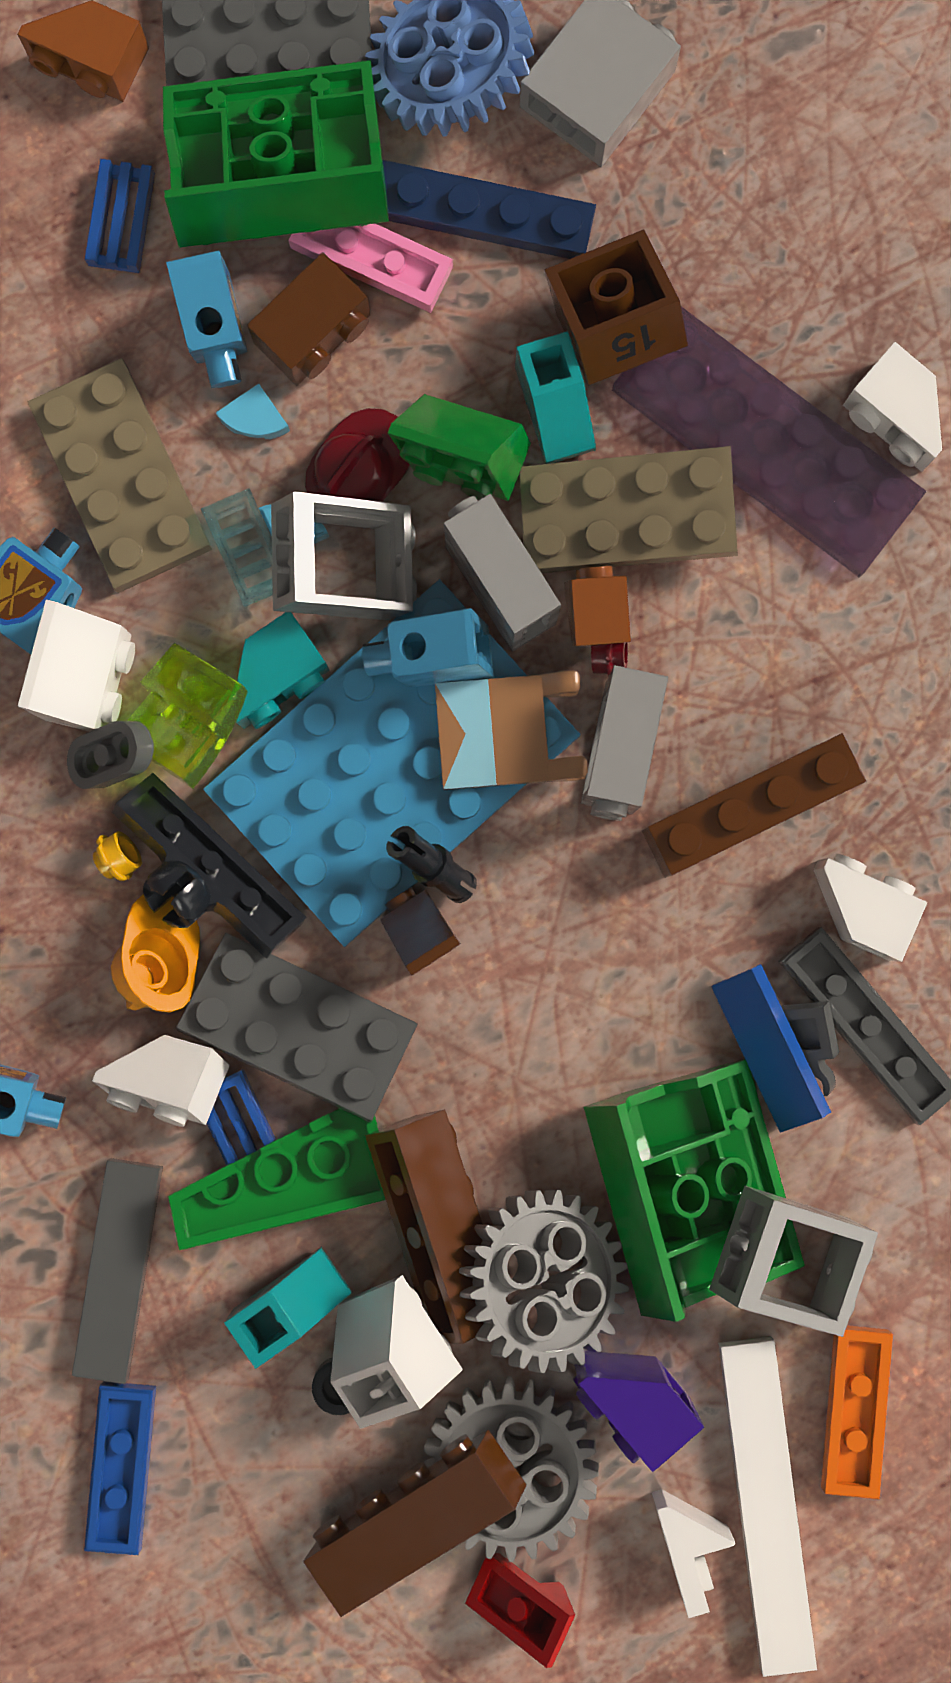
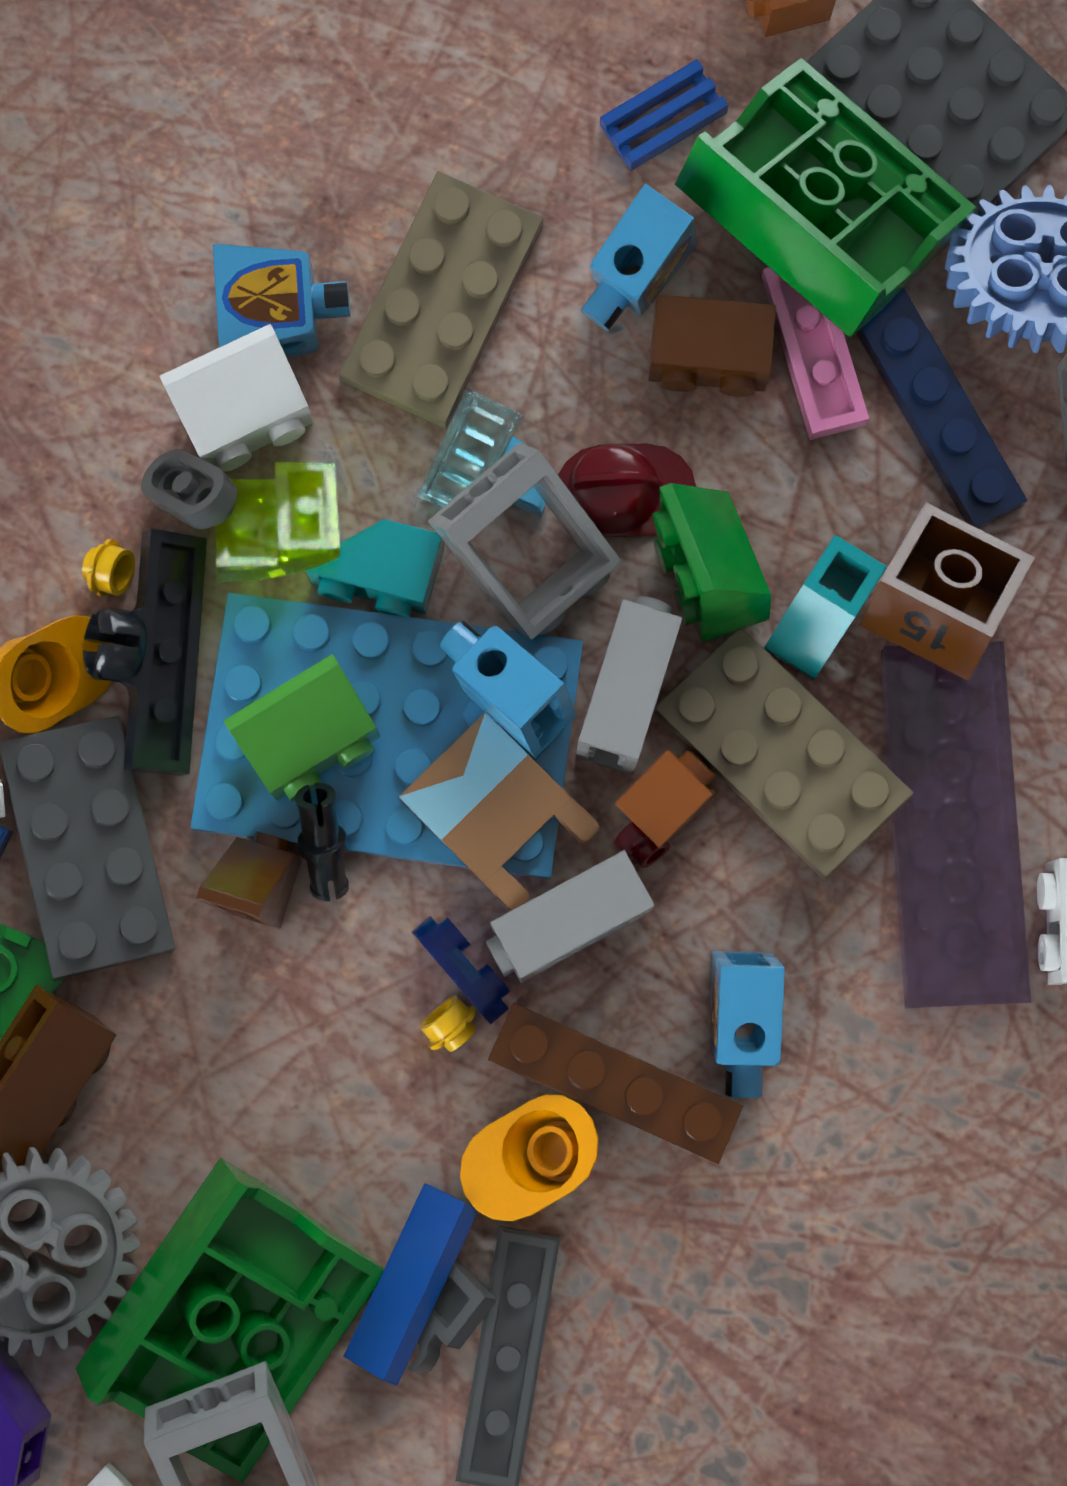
camera: 50 degrees right, 5 degrees down
medium azure tile [216,384,290,439] -> none
white slope [814,854,928,962] -> none
none -> bright green slope [223,654,381,801]
none -> clear blue plate [411,916,511,1025]
none -> yellow plate [420,995,477,1052]
none -> light orange piece [460,1094,599,1221]
none -> dark azure torso [710,951,785,1098]

